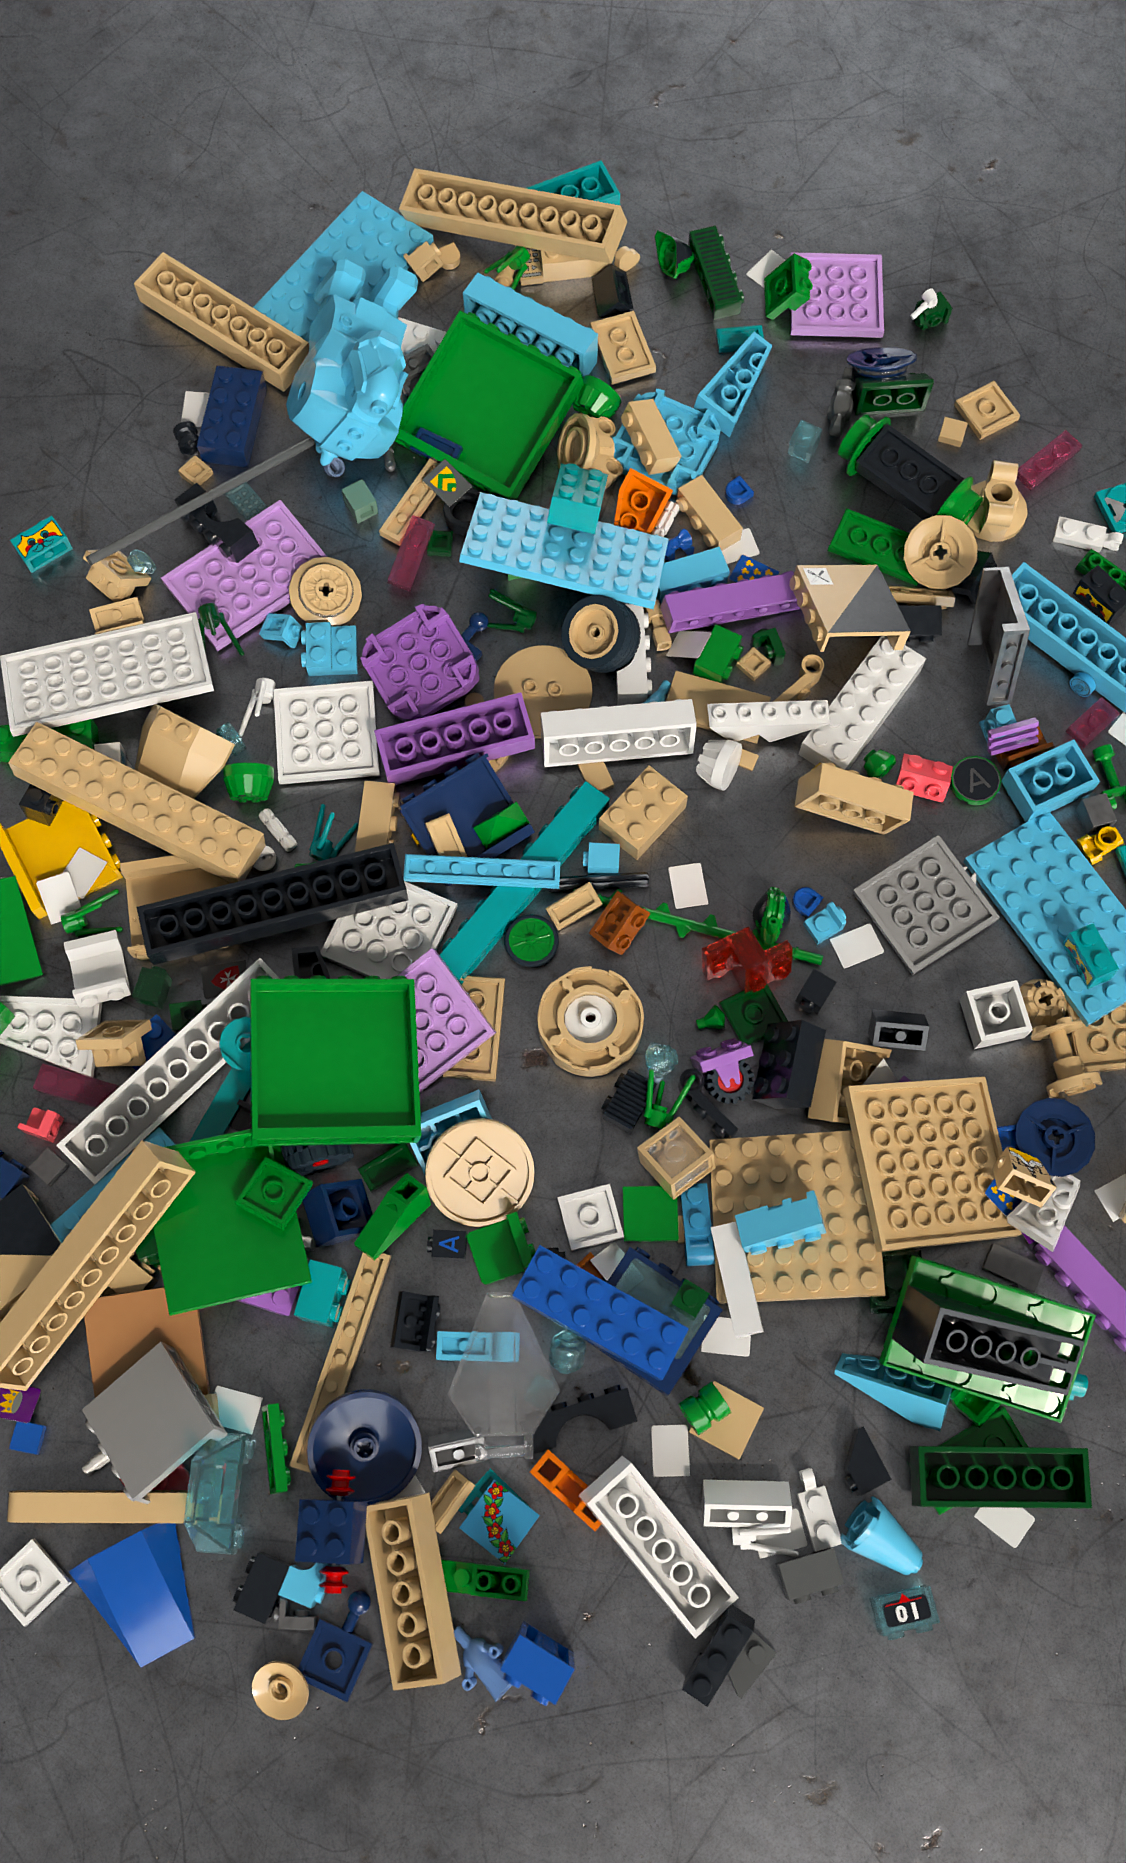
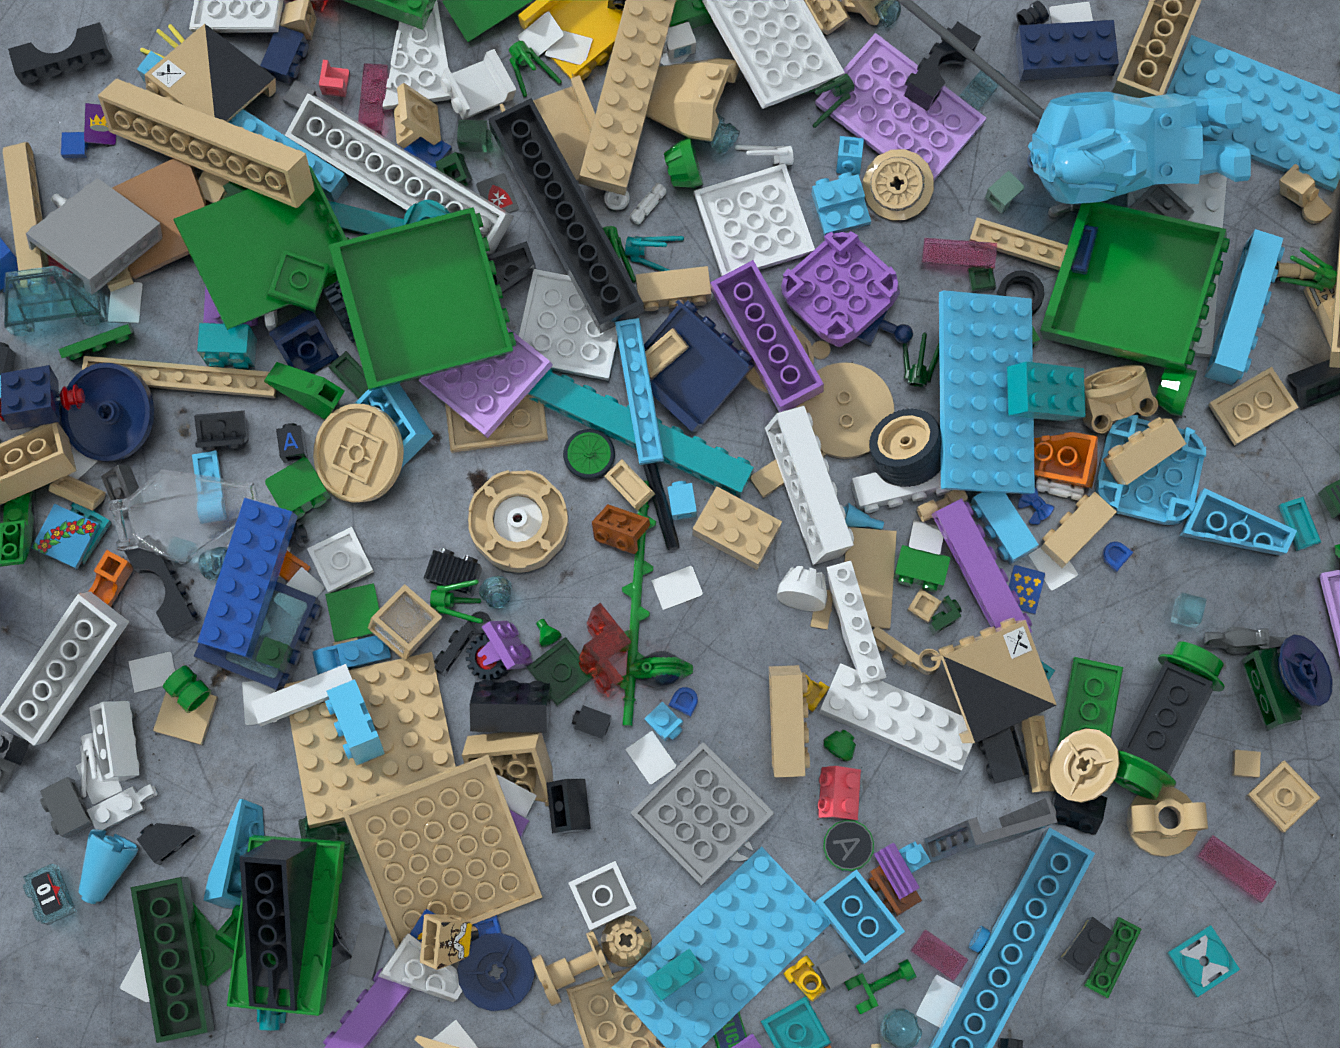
camera: 80 degrees right, 5 degrees up
tan tile [178,455,213,486] -> none
dark grey sticker [422,459,472,506] -> none
green slope [473,801,529,850] -> none
white plate [1052,516,1124,553] -> none

